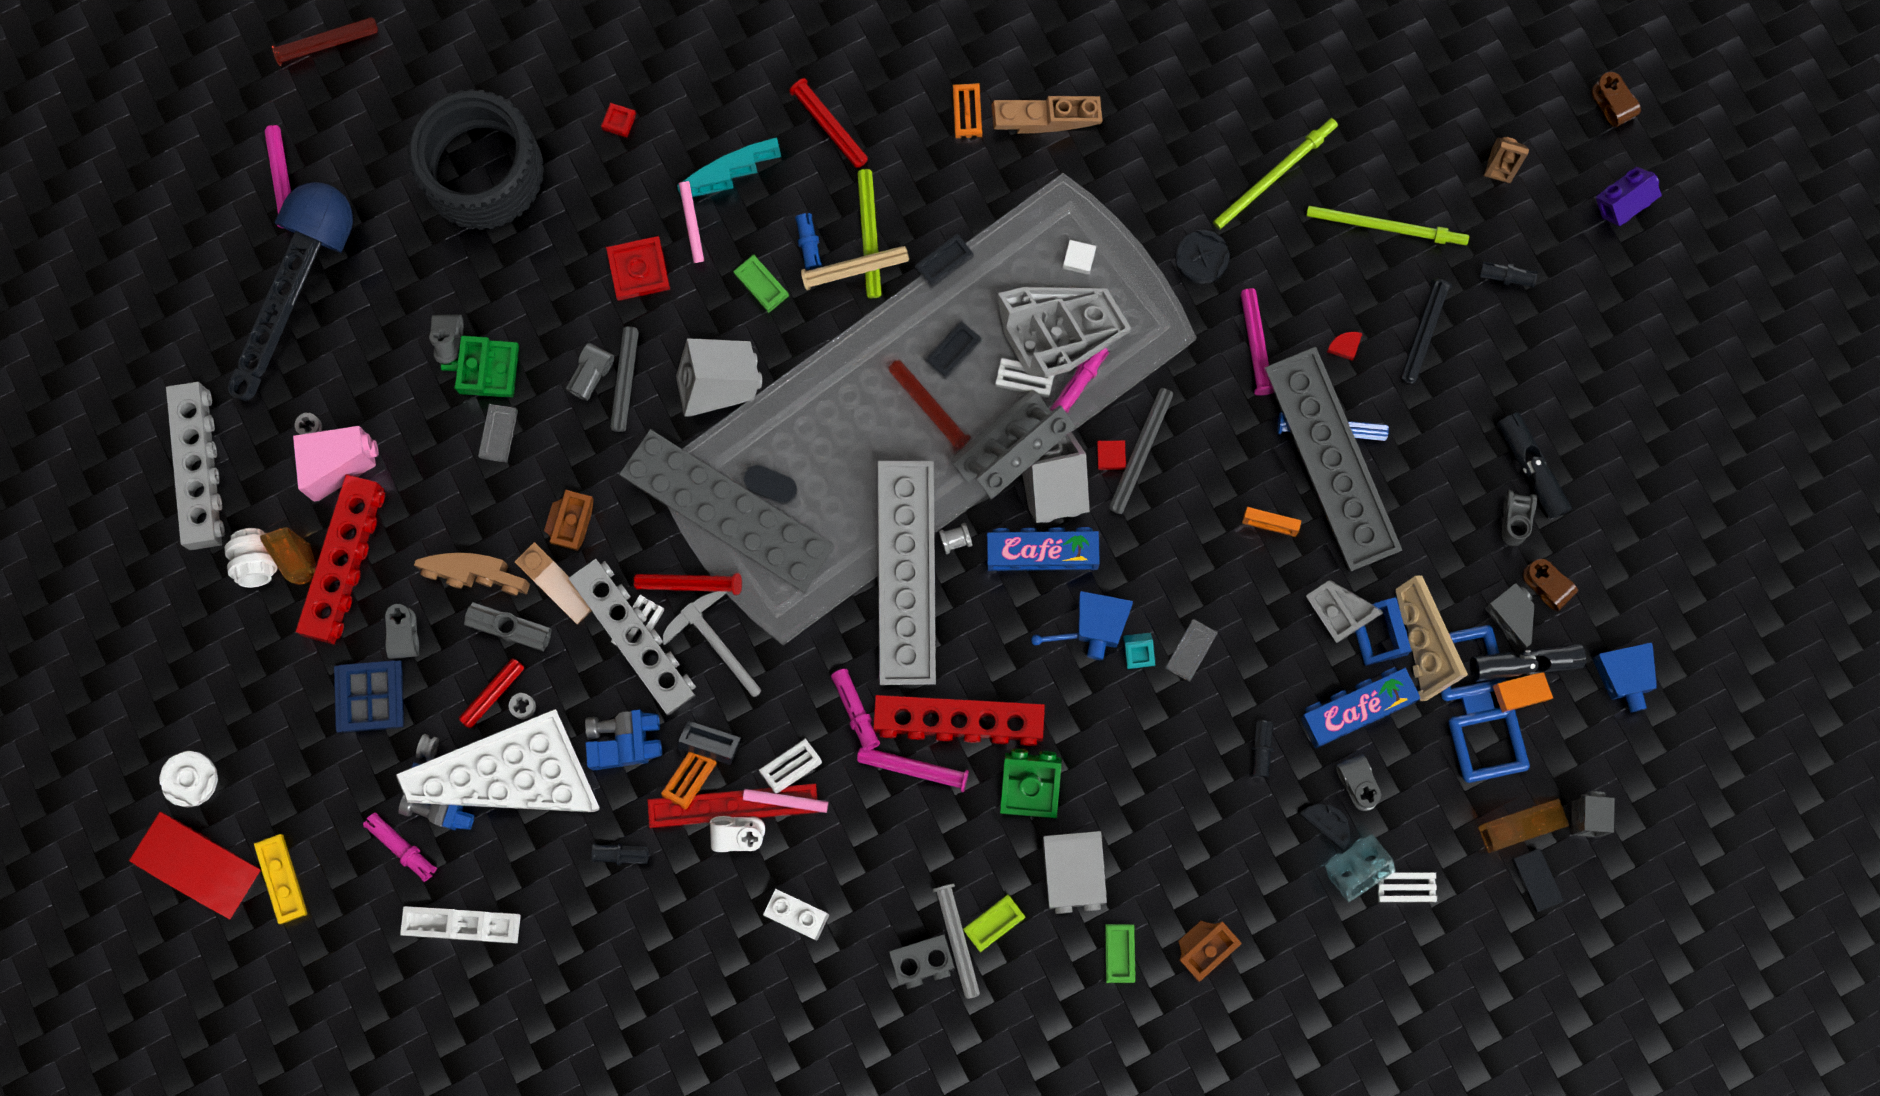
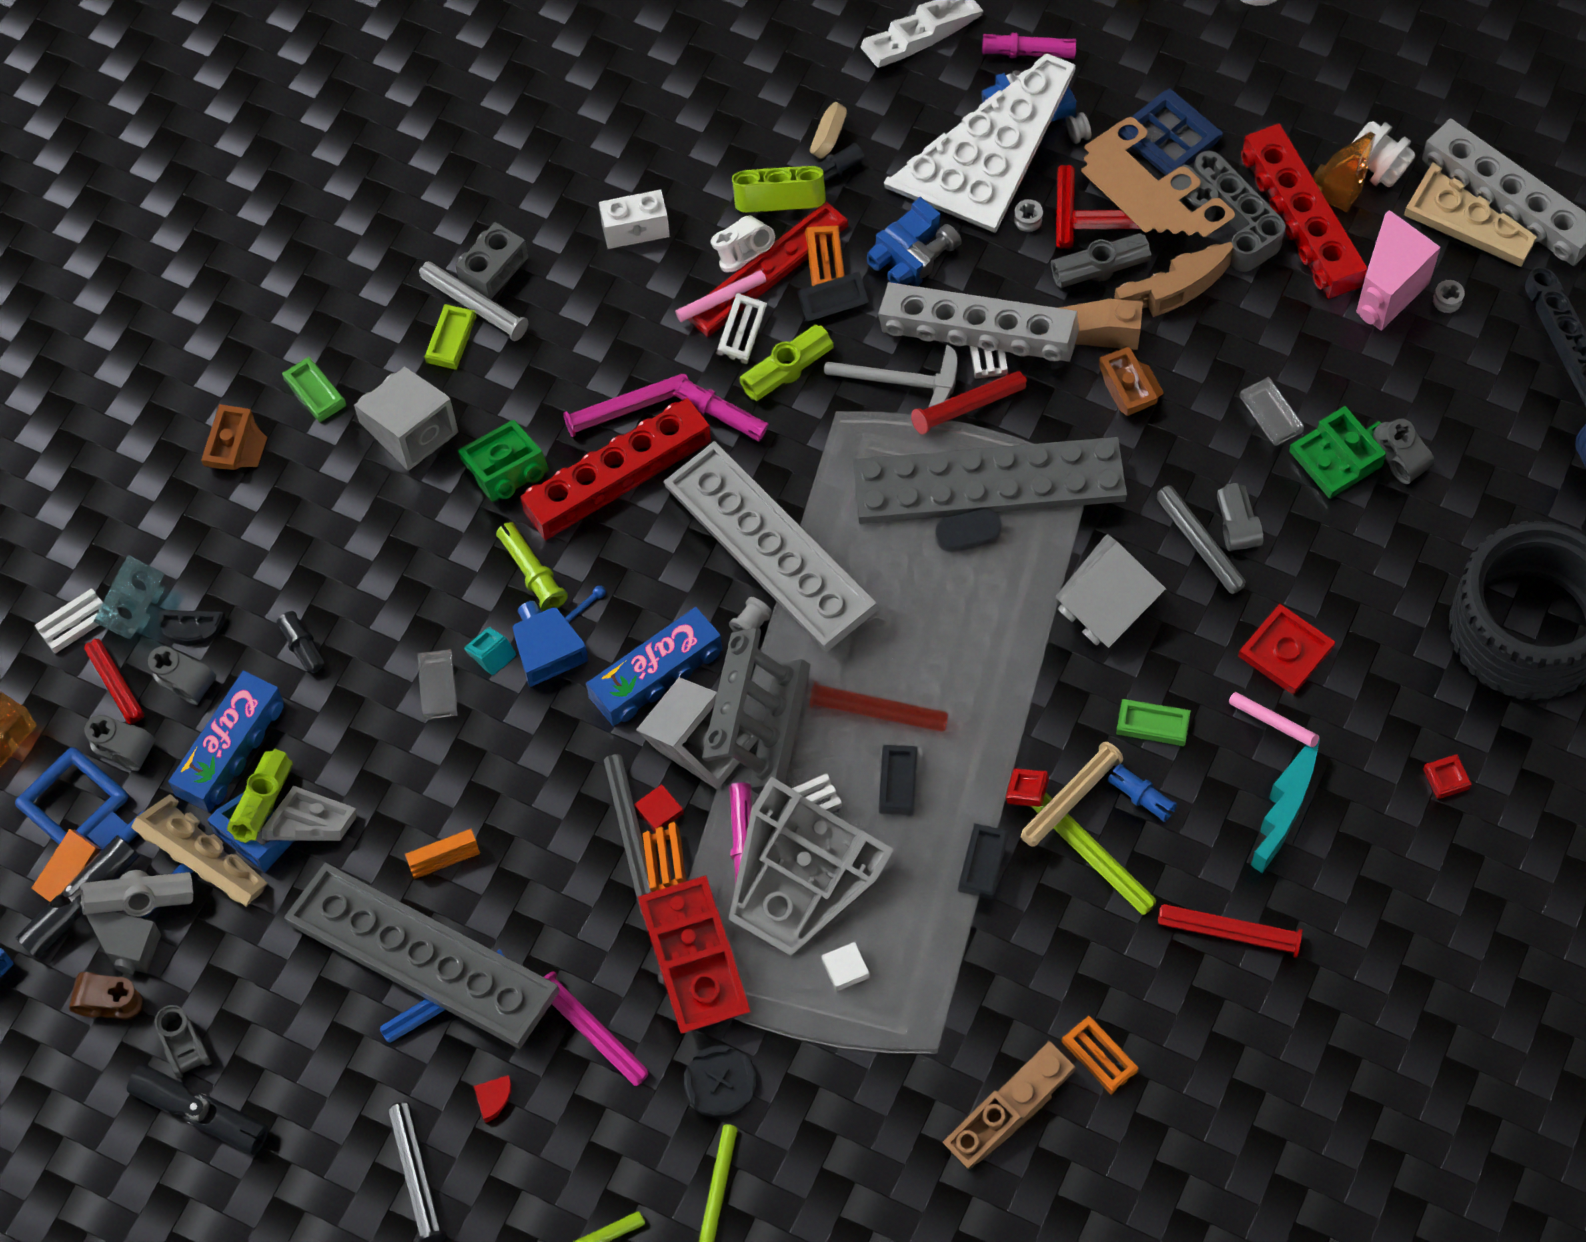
camera: 140 degrees right, 15 degrees down
none -> light grey piece [81,870,193,917]
none -> red axle [84,639,144,724]
none -> dark grey piece [84,715,156,771]
none -> lime piece [227,749,293,843]
none -> lime pin [496,522,568,611]
none -> red slope [637,875,751,1034]
none -> orange tile [643,822,687,892]
none -> lime beam [732,166,826,212]
none -> lime piece [739,324,833,401]
none -> tan tile [810,102,847,159]
none -> red tile [1006,769,1049,807]
none -> red axle [1071,210,1141,229]
none -> medium nougat piece [1081,117,1235,237]
none -> dark grey beam [1194,151,1285,272]
none -> tan wing [1404,163,1537,267]

